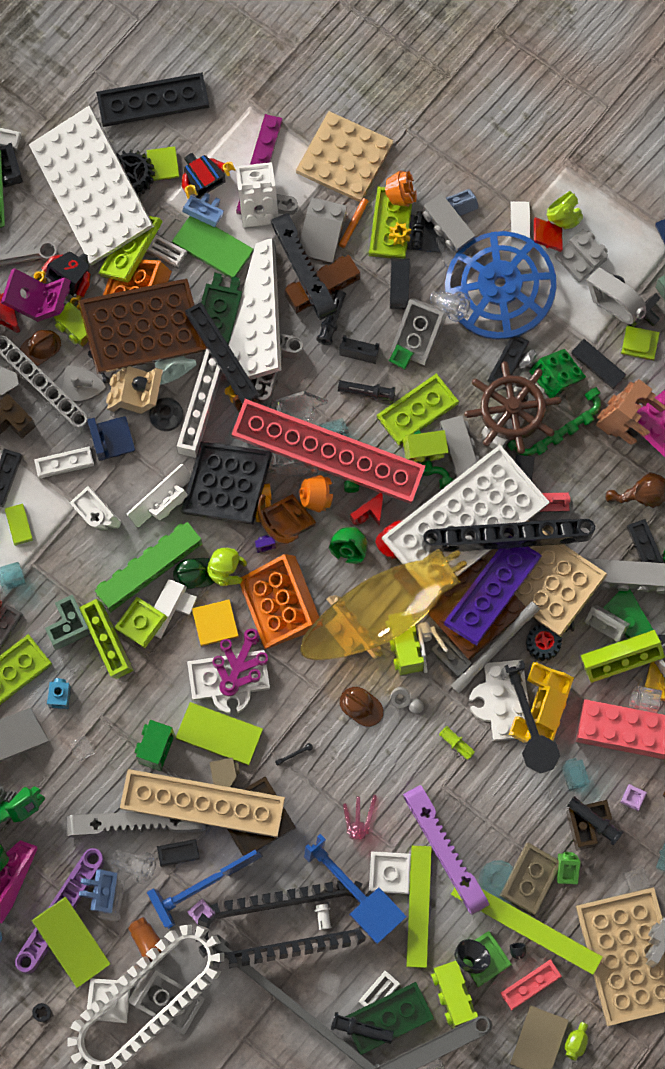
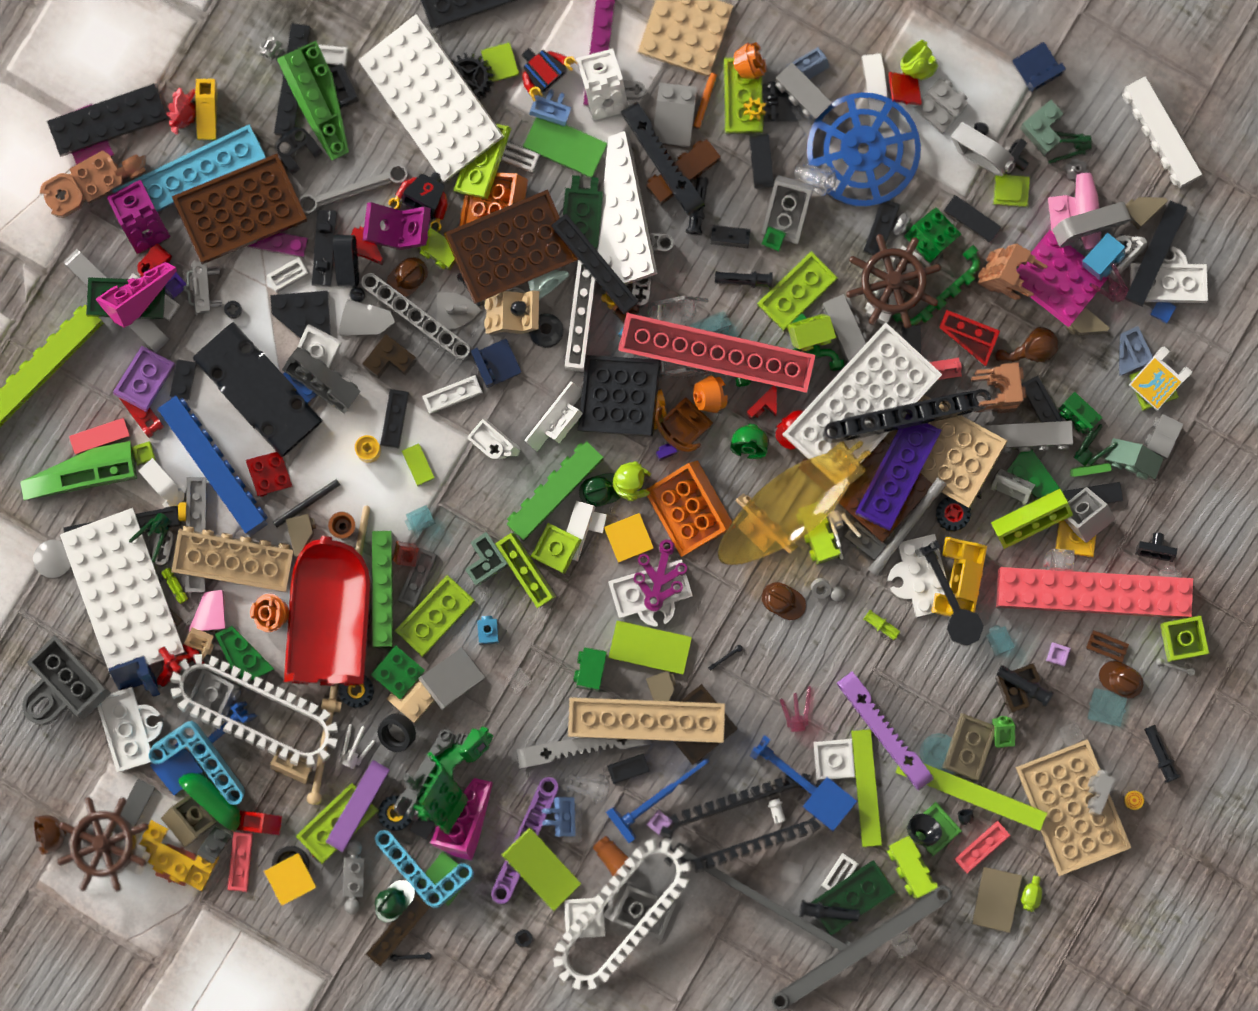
camera: 10 degrees left, 10 degrees up
none -> red wedge [939,310,1000,366]
none -> nougat piece [971,363,1026,414]

